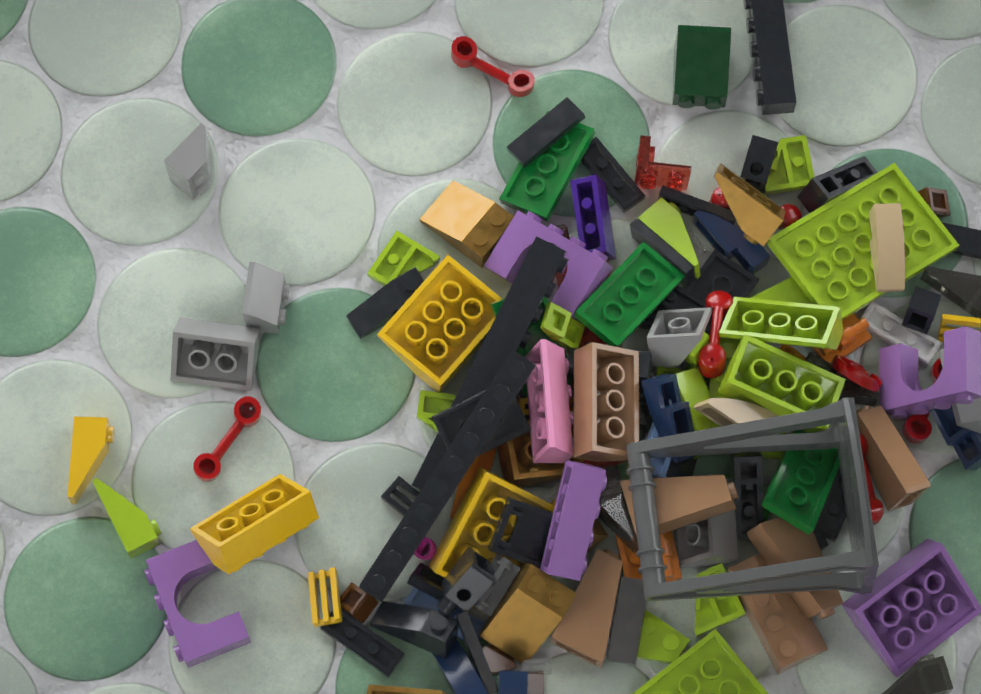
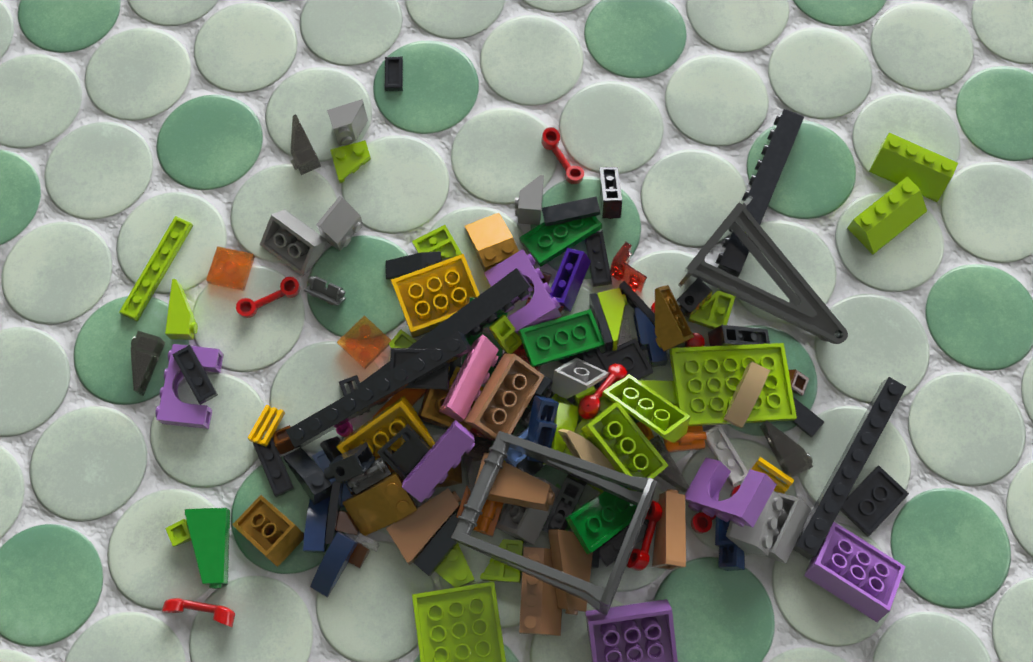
camera: 30 degrees right, 0 degrees up
yellow slope [67,416,115,504] -> none
yellow slope [190,474,319,575] -> none
dark green slope [672,25,731,110] -> none
red tile [830,355,883,392] -> none
black brick [902,286,942,335] -> none
none -> lime tile [119,216,193,322]
none -> clear smoke slope [131,331,165,396]
none -> black tile [172,345,218,405]
none -> clear orange plate [206,246,255,291]
none -> clear smoke slope [290,114,321,175]
none -> dark grey hinge [304,276,346,306]
none -> lime wing [330,140,371,183]
none -> clear orange plate [337,315,391,369]
none -> black tile [385,56,403,91]
none -> light grey slope [515,175,544,225]
none -> black slope [599,167,622,219]
none -> dark grey piece [678,196,848,344]

